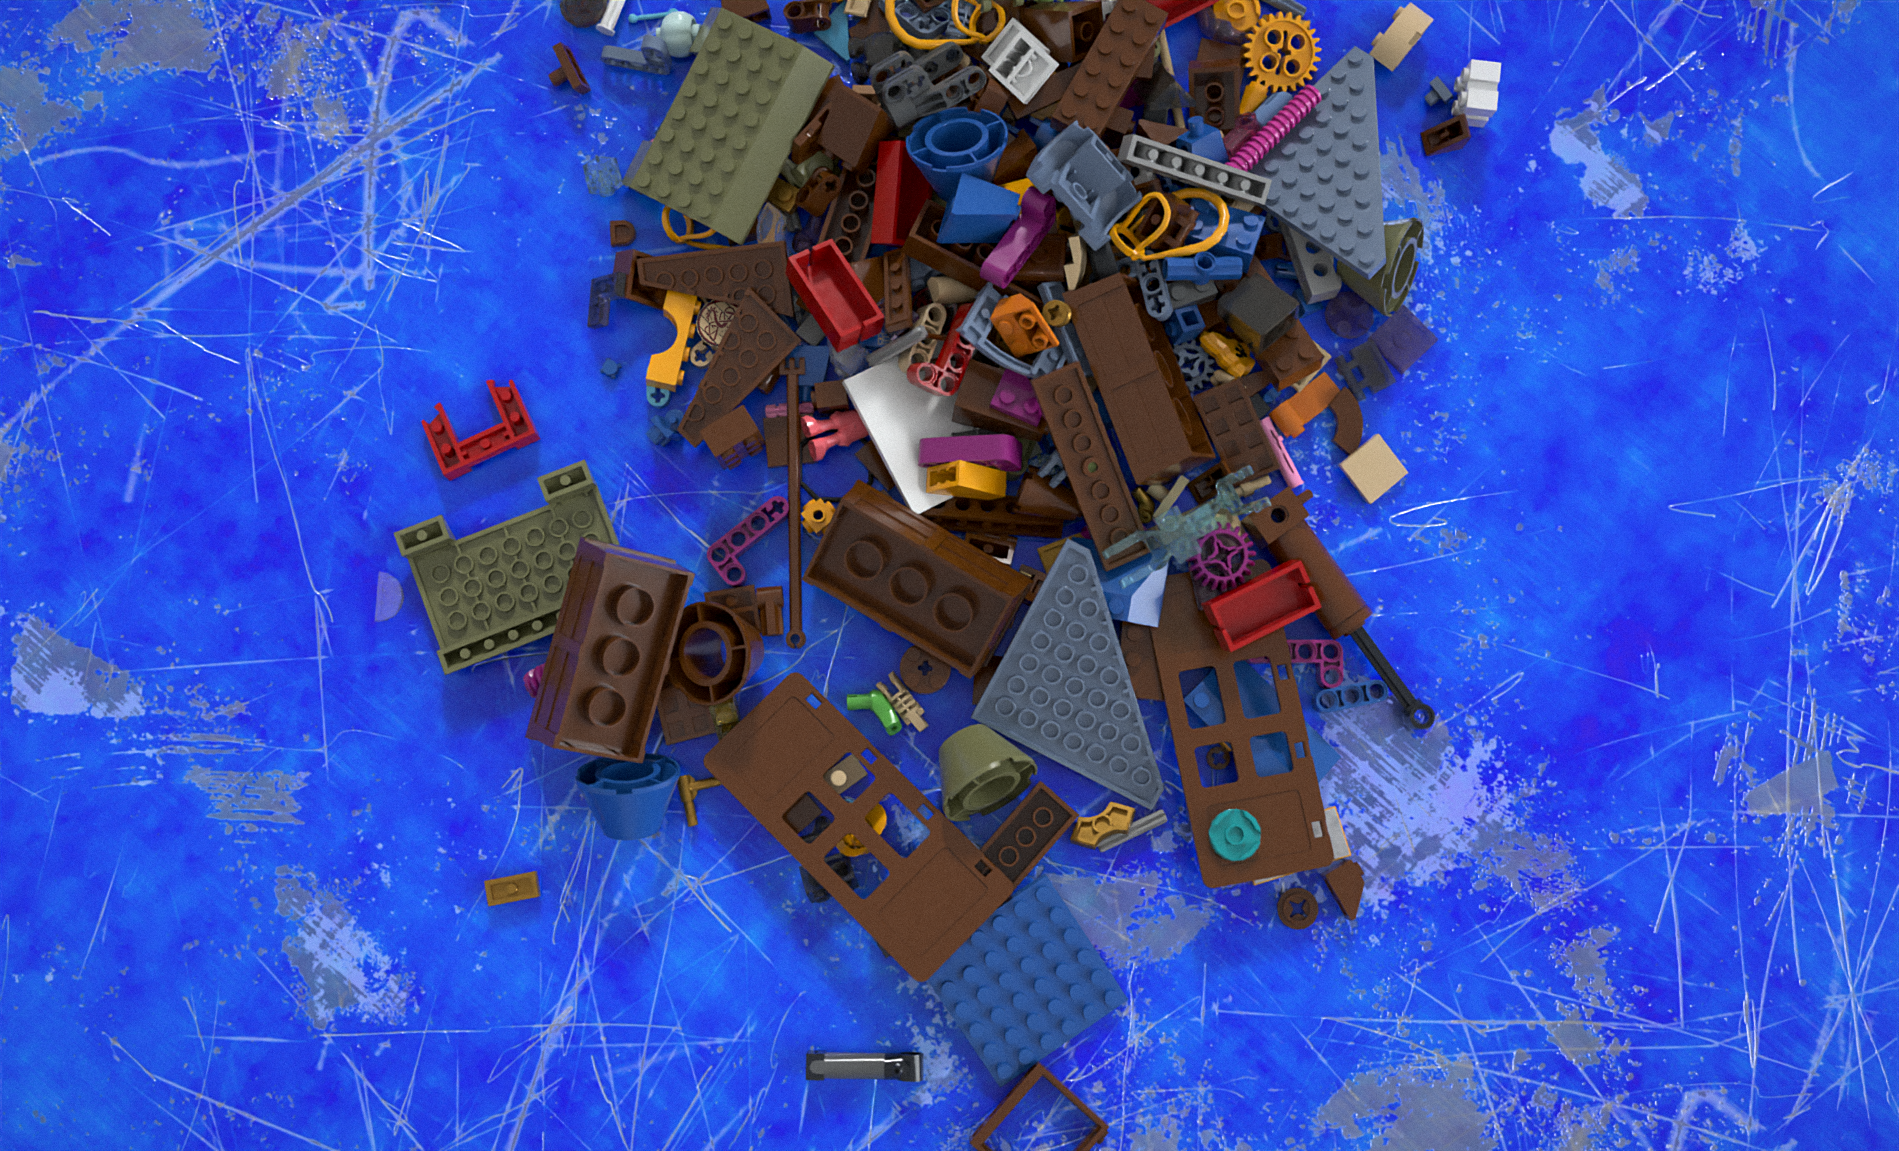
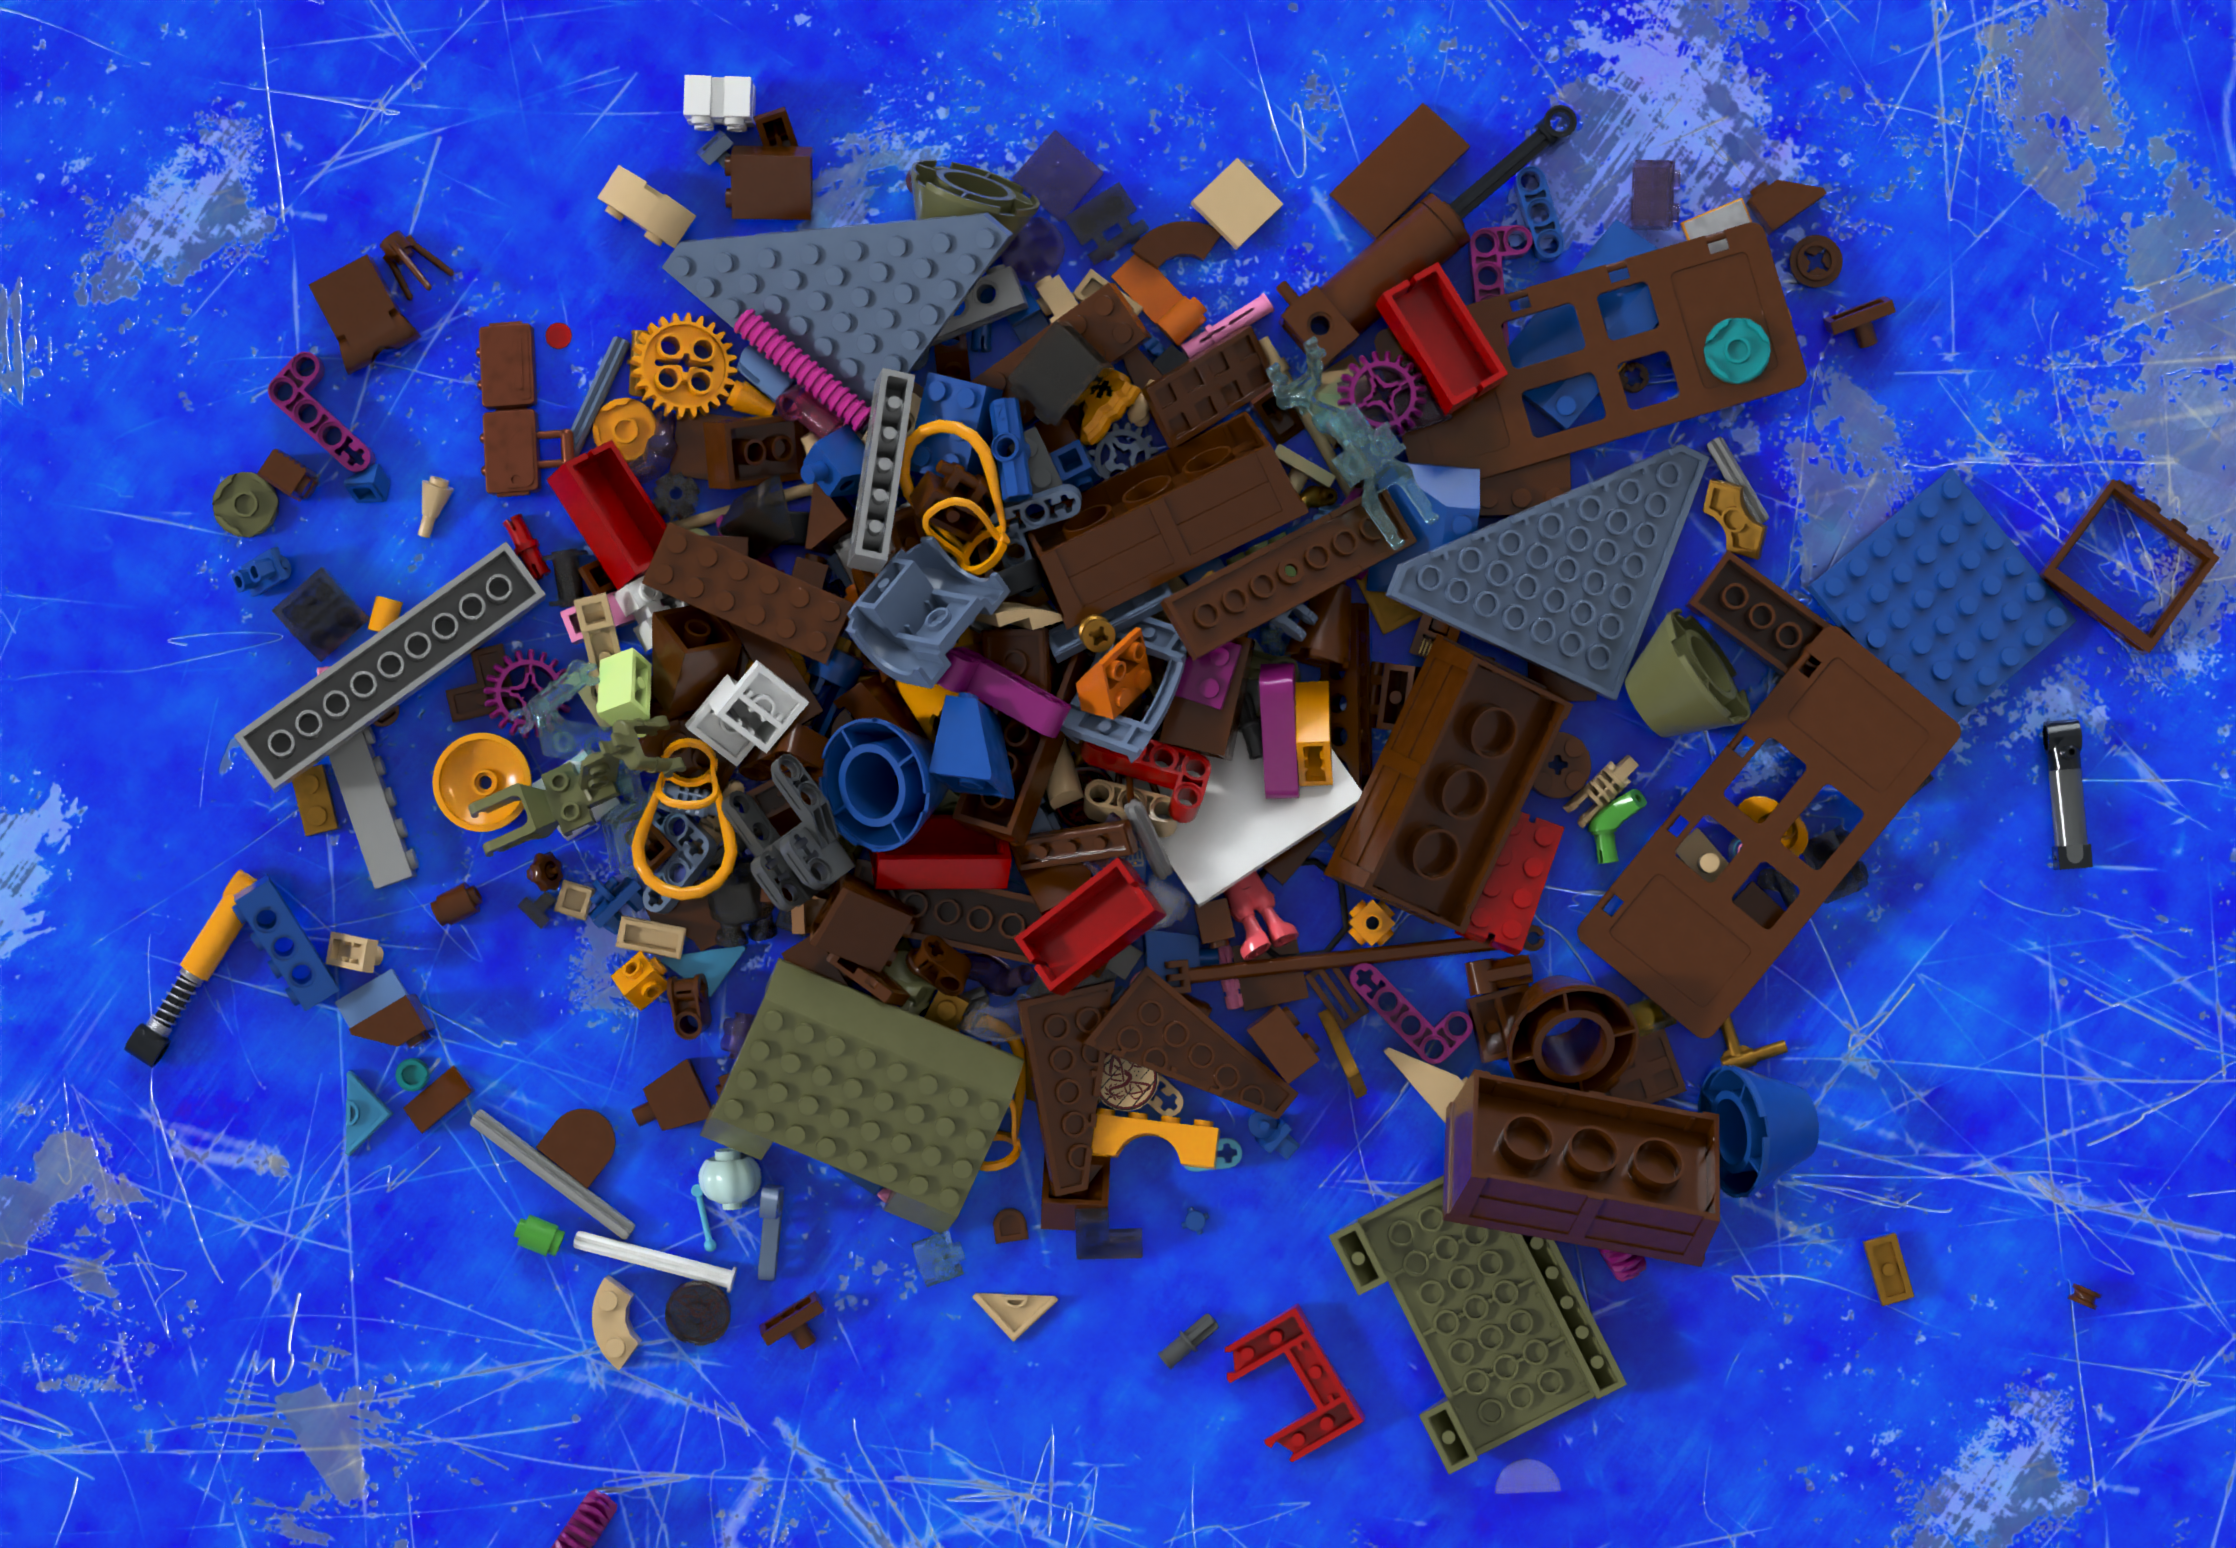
camera: 90 degrees left, 5 degrees up
none -> clear smoke brick [651,472,700,522]
none -> reddish brown brick [725,145,813,220]
none -> tan tile [972,1293,1059,1342]
none -> tan brick [1034,274,1078,324]
none -> dark grey axle [1157,1313,1219,1369]
none -> reddish brown tile [1305,968,1370,1031]
none -> pearl gold tile [1318,1009,1367,1099]
none -> reddish brown slope [1329,103,1470,240]
none -> tan slope [1383,1047,1468,1124]
none -> red piece [1454,812,1565,956]
none -> clear purple brick [1630,159,1681,231]
none -> reddish brown tile [1823,296,1896,348]
none -> reddish brown bush [2068,1283,2101,1310]

